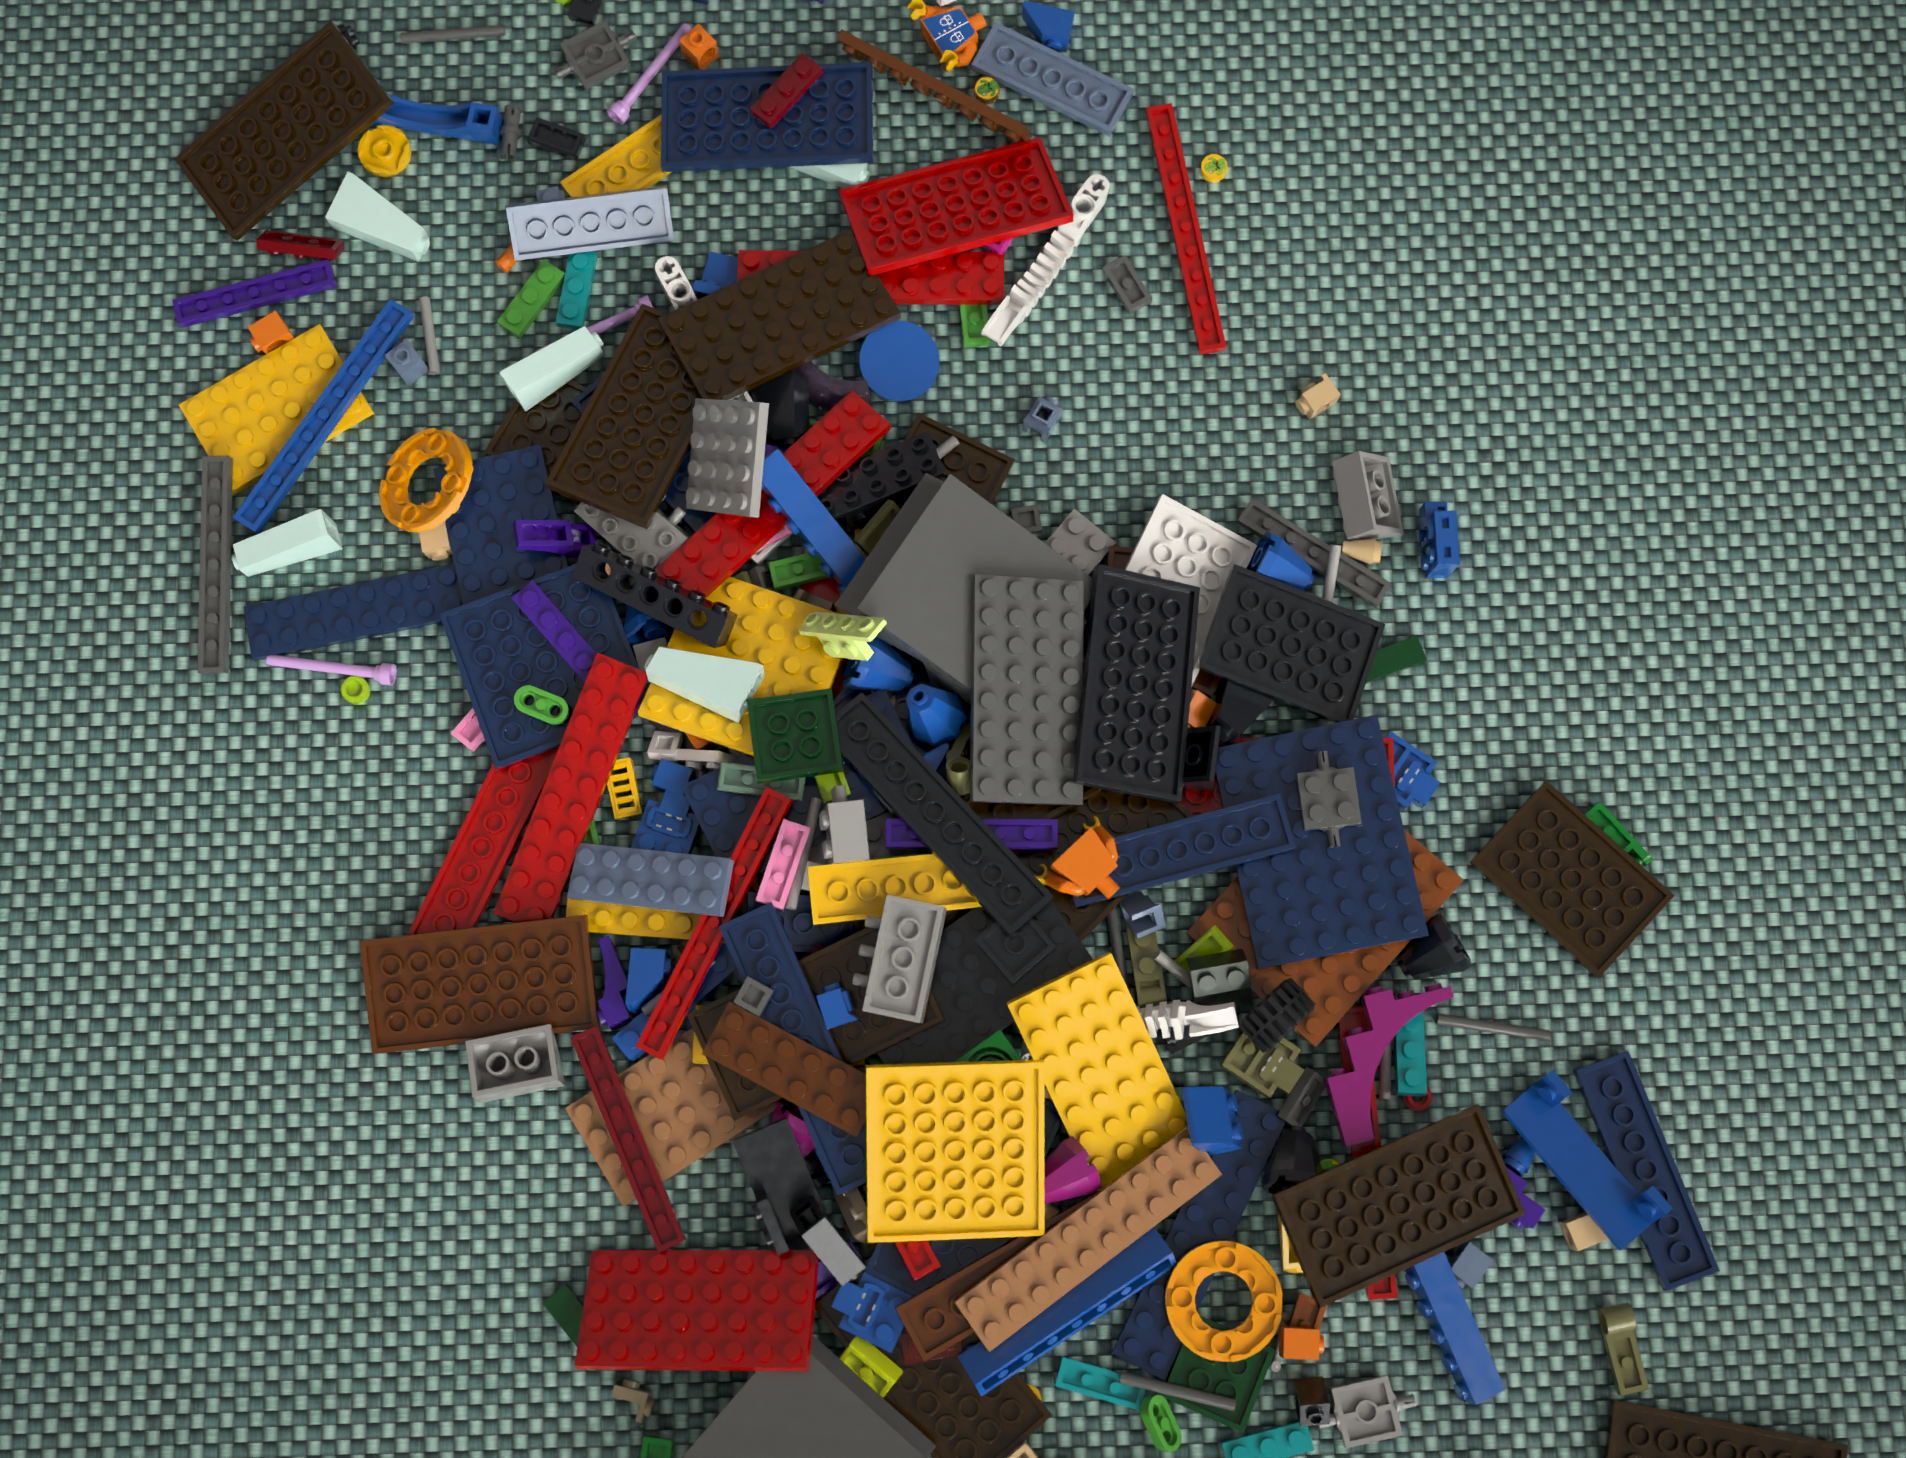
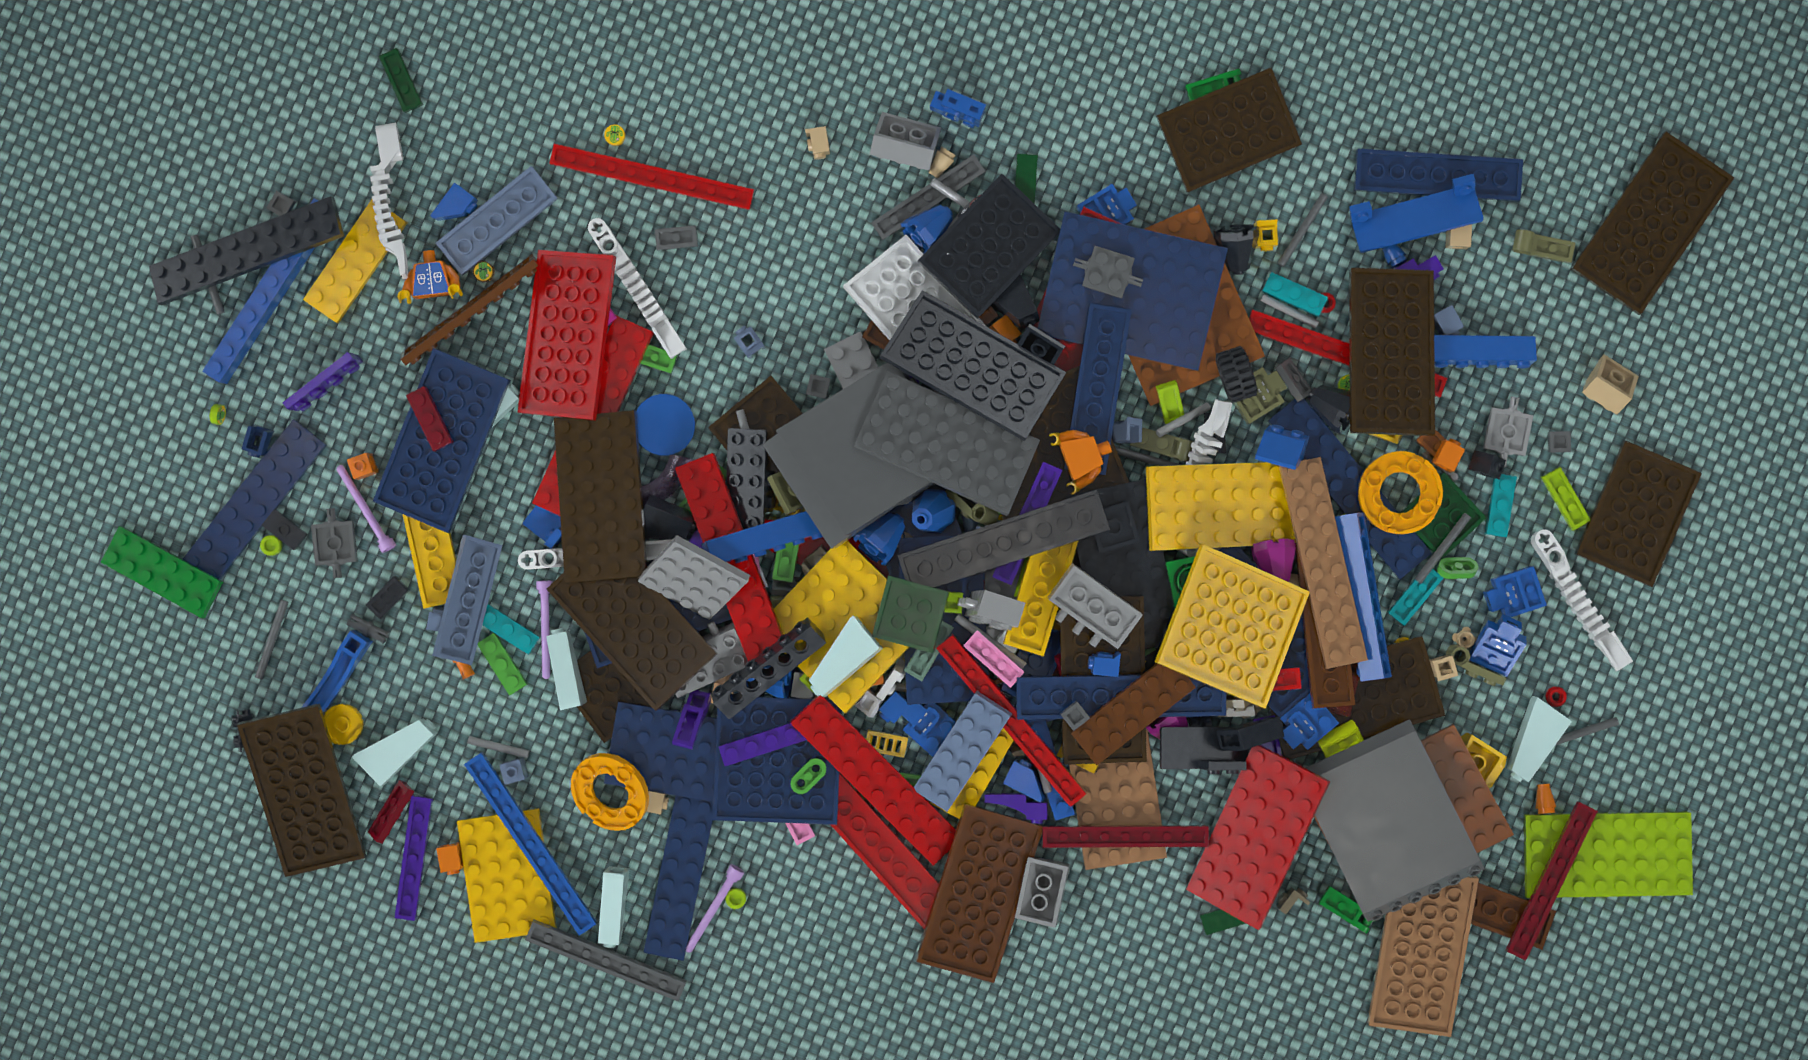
camera: 65 degrees left, 10 degrees up
yellowish green bracket [798,612,887,661] -> none
blue slope [922,743,949,771] -> none
pearl dark grey slope [1186,949,1252,1006] -> none
magenta arch [1324,983,1454,1147] -> none
none -> yellow window [1254,219,1278,251]

